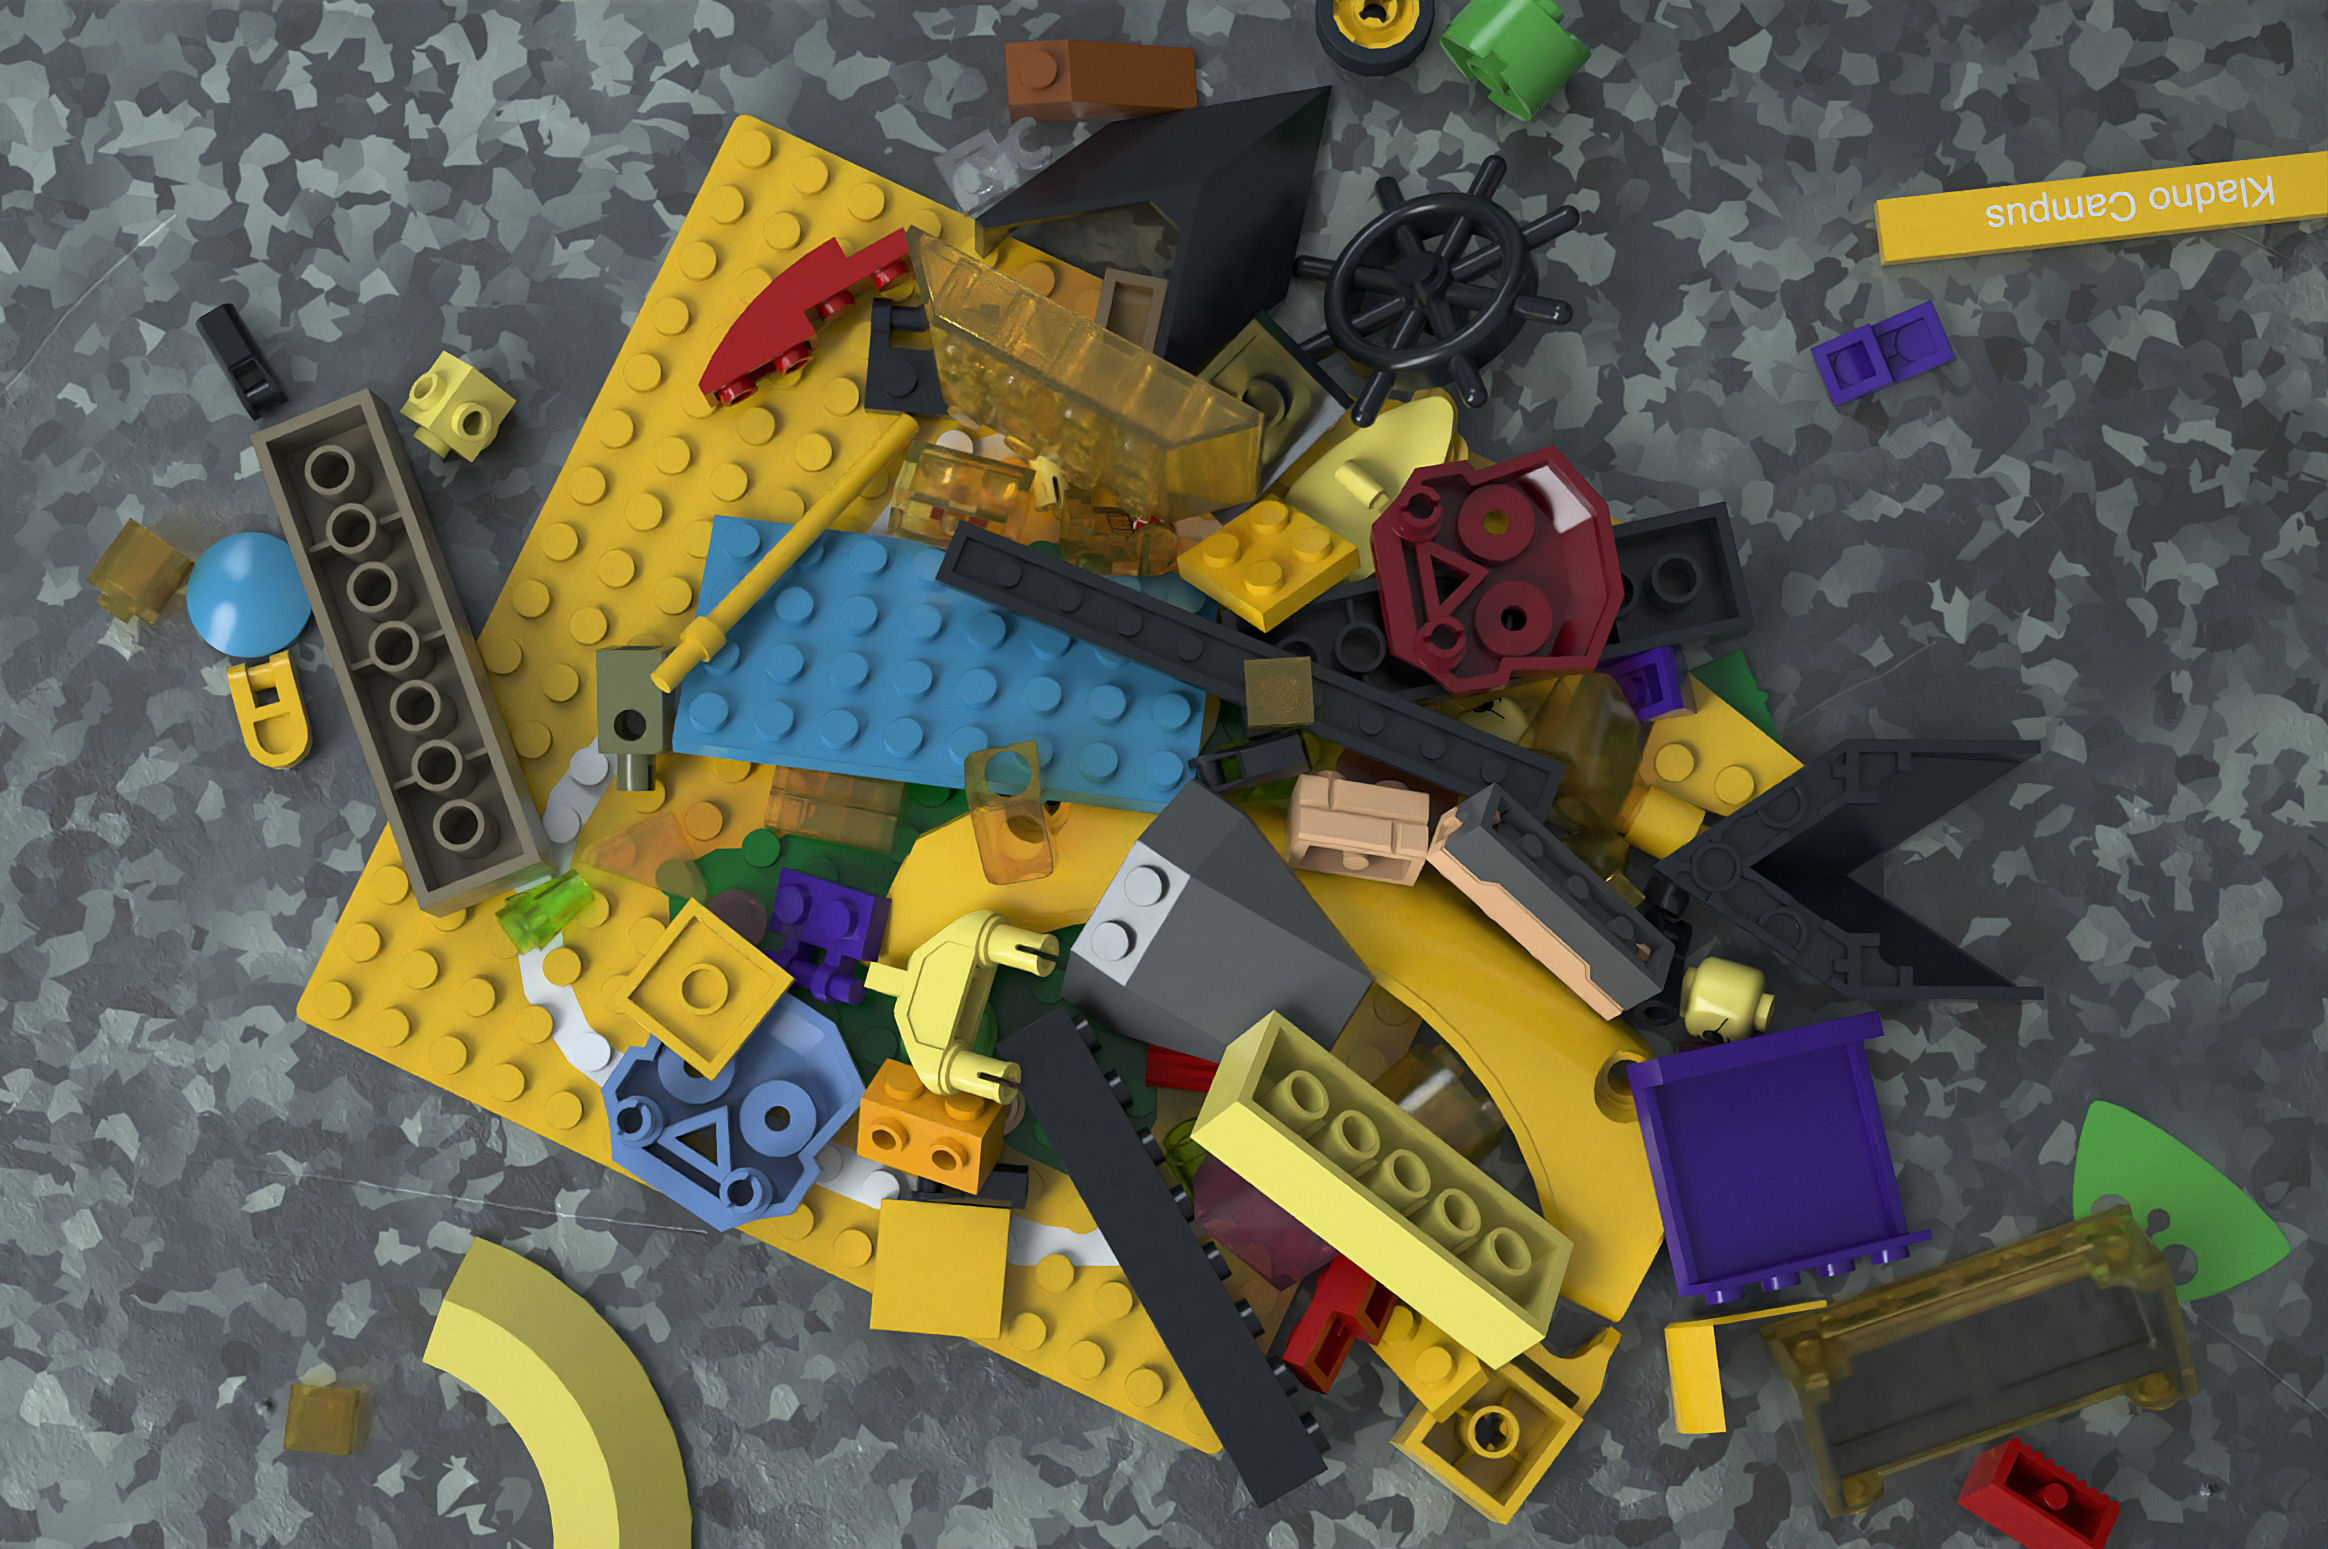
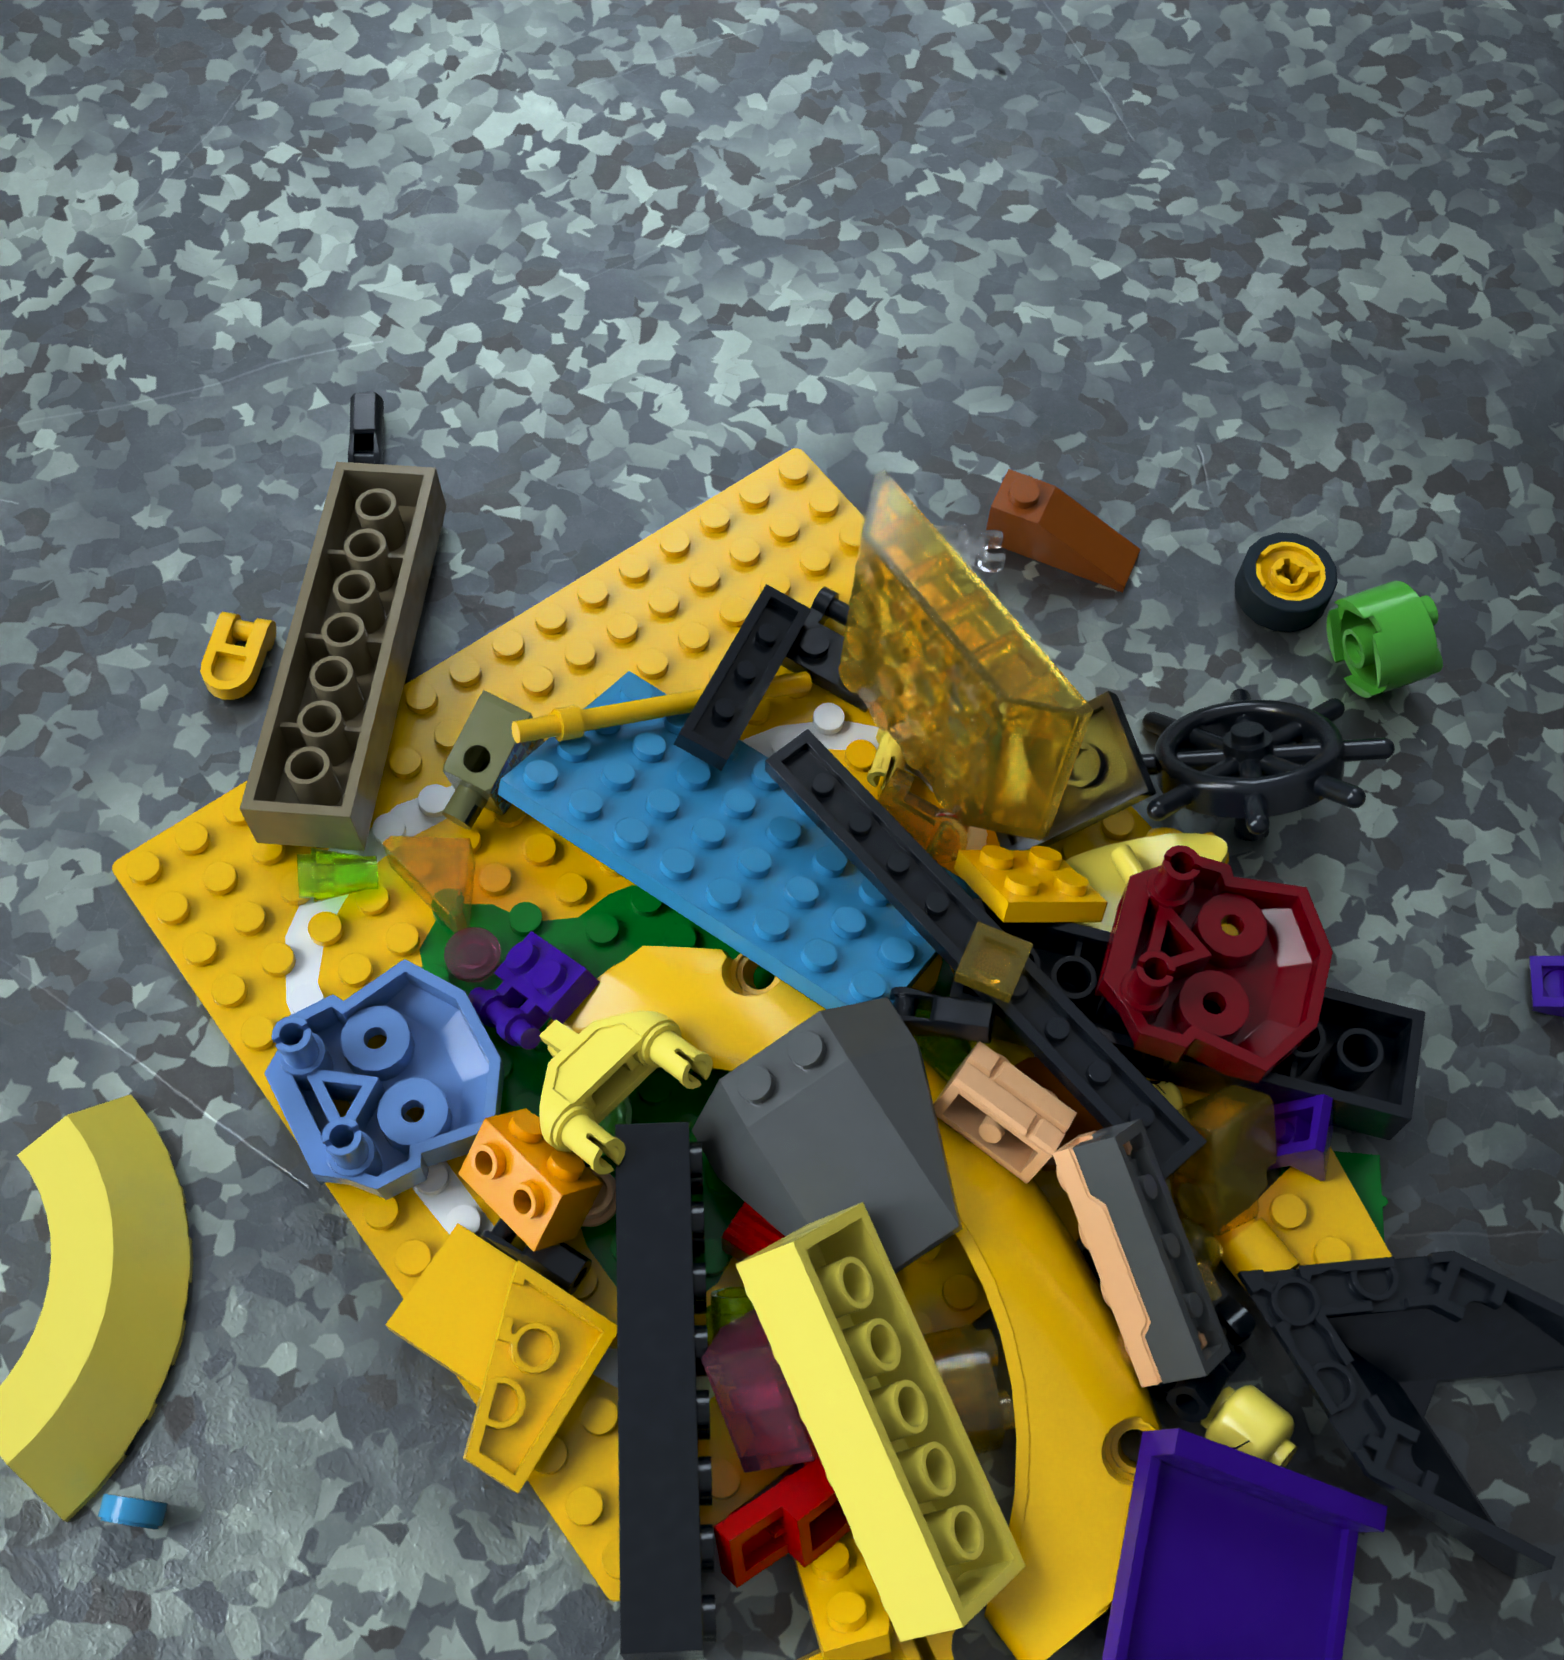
camera: 25 degrees right, 20 degrees down
clear yellow brick [85,518,196,625] -> none
dark azure dish [186,532,312,658] -> none
light yellow brick [399,351,516,462] -> none
yellow plate [609,897,796,1082] -> none
red slope [698,227,919,408] -> none
clear yellow brick [764,765,909,855] -> none
clear yellow brick [887,439,1036,549] -> none
clear yellow piece [964,739,1060,885] -> none
black windscreen [975,85,1332,425] -> none
none -> yellow wing [463,1260,617,1493]
none -> black plate [674,584,812,771]

